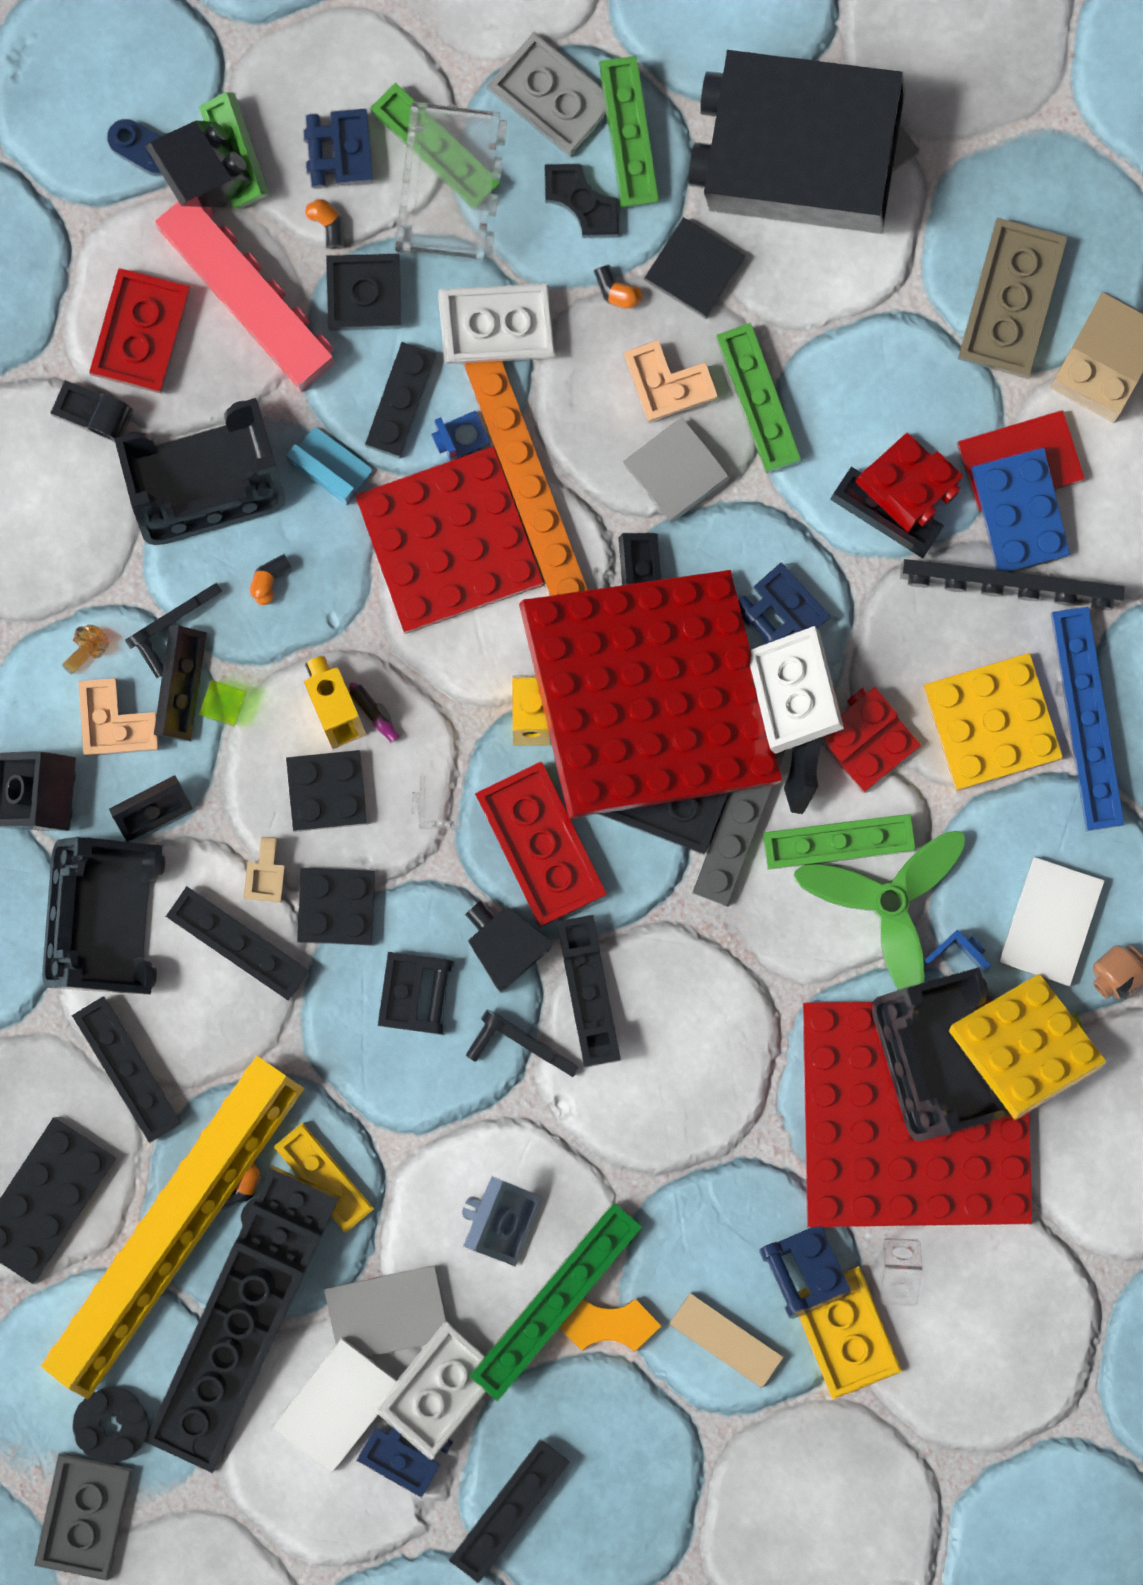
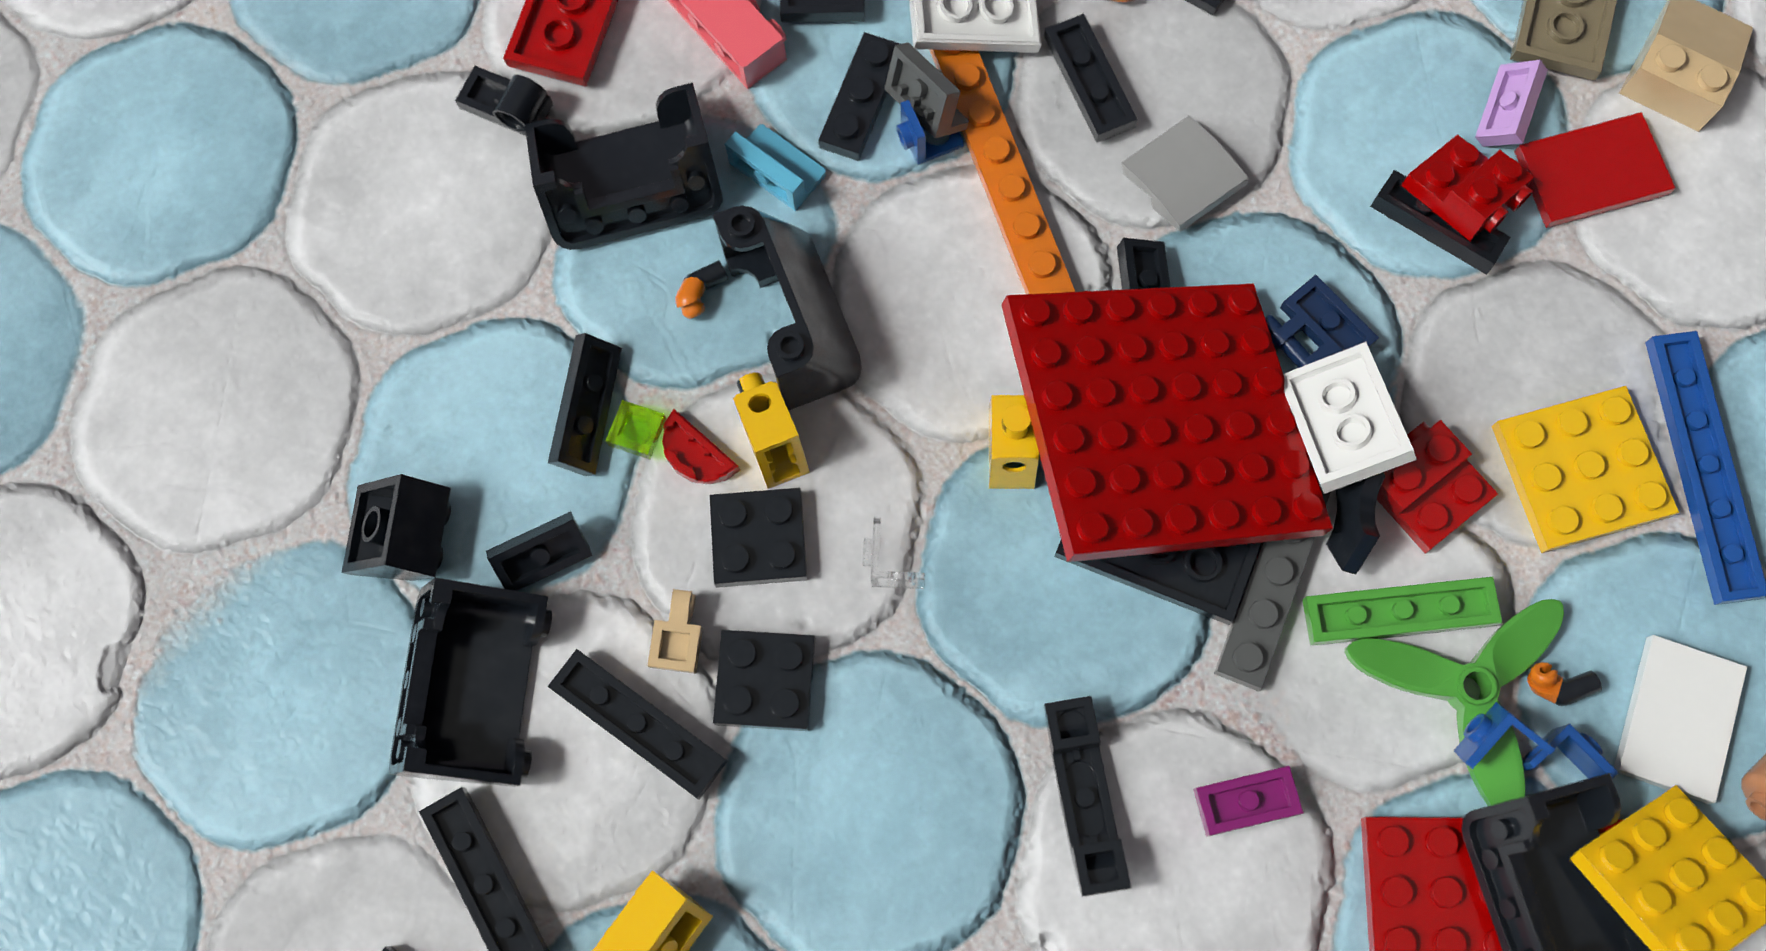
camera: 10 degrees right, 10 degrees down
clear orange plate [62,625,109,674] -> none
light nougat plate [78,678,159,756] -> none
black piece [125,582,223,679] -> none
black piece [349,682,400,743] -> none
red plate [355,446,543,634] -> none
black plate [377,952,455,1035] -> none
black torso [465,900,554,993] -> none
black piece [465,1009,580,1077] -> none
red plate [475,761,607,927] -> none
light nougat plate [624,340,718,423] -> none
bright green plate [716,323,801,474] -> none
black plate [900,559,1125,610] -> none
blue plate [971,447,1070,572] -> none
none -> red tile [662,409,740,485]
none -> black windscreen [712,205,862,411]
none -> dark grey bracket [884,42,969,138]
none -> black plate [1044,13,1138,143]
none -> magenta plate [1193,765,1303,837]
none -> blue bracket [1454,702,1555,769]
none -> lavender plate [1475,60,1548,147]
none -> arm [1527,662,1602,706]

